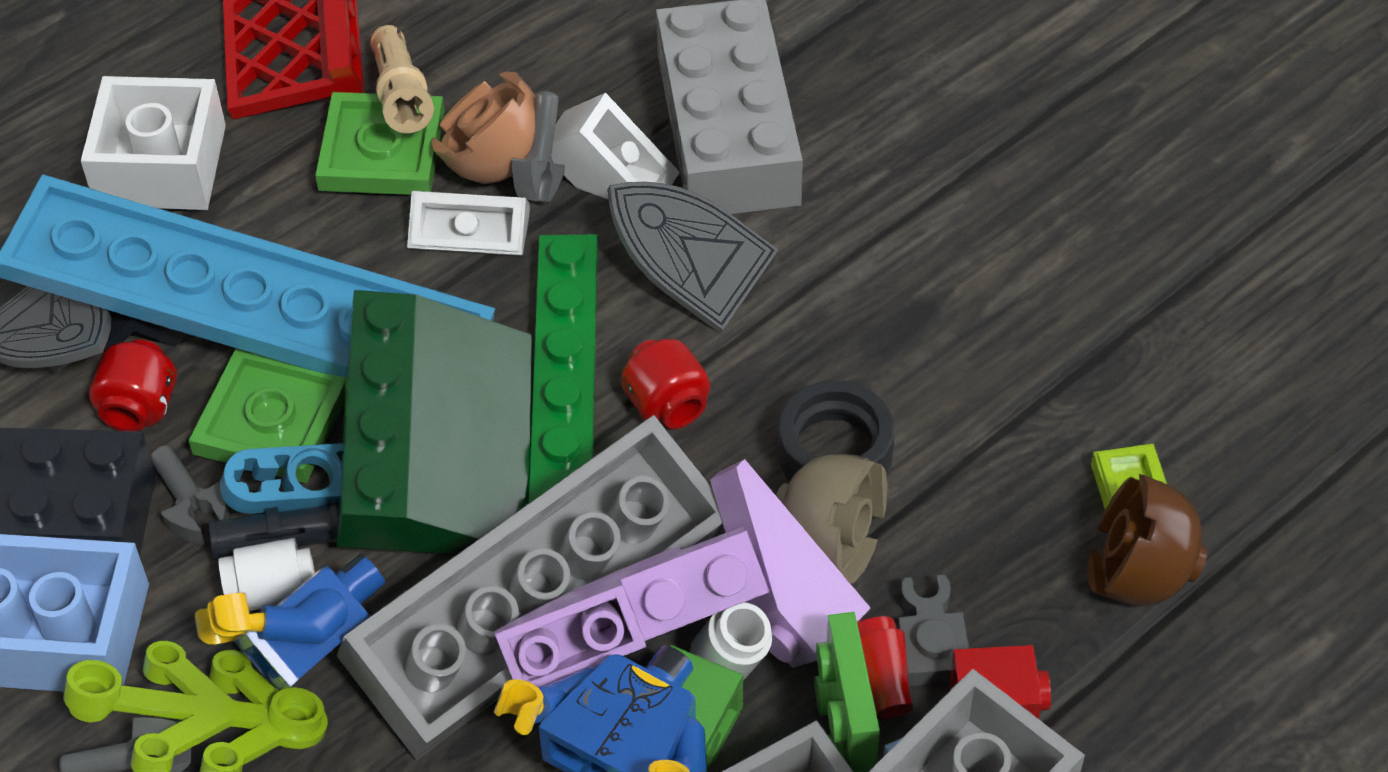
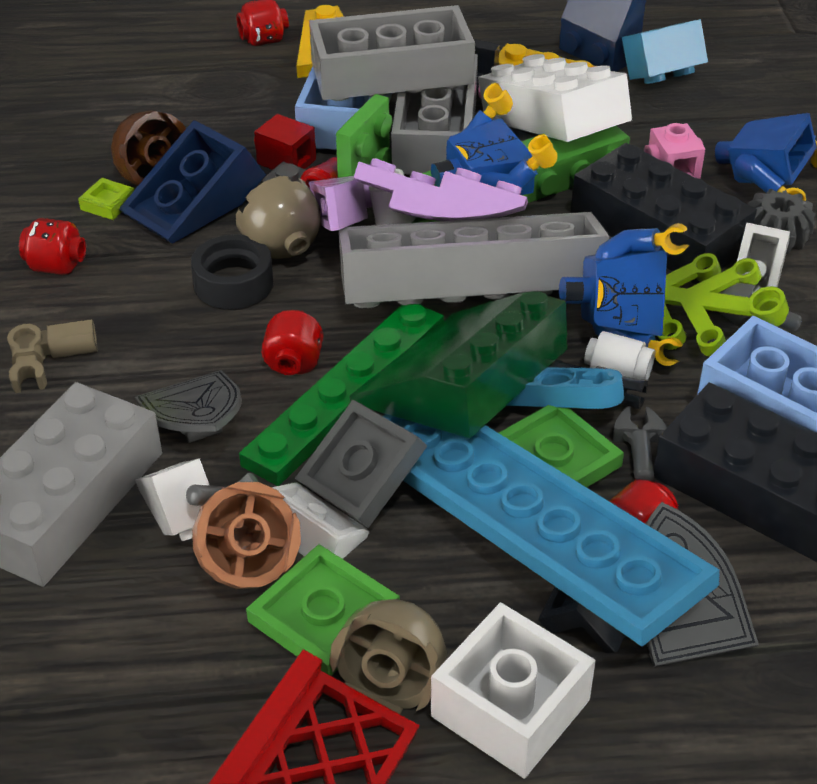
camera: 145 degrees left, 10 degrees down
tan pin [370,25,434,133] -> none
none -> dark tan bar [7,319,98,393]
none -> red head [19,218,86,275]
none -> dark blue slope [119,120,266,244]
none -> dark grey plate [295,400,427,528]
none -> dark tan cylinder [330,599,447,714]

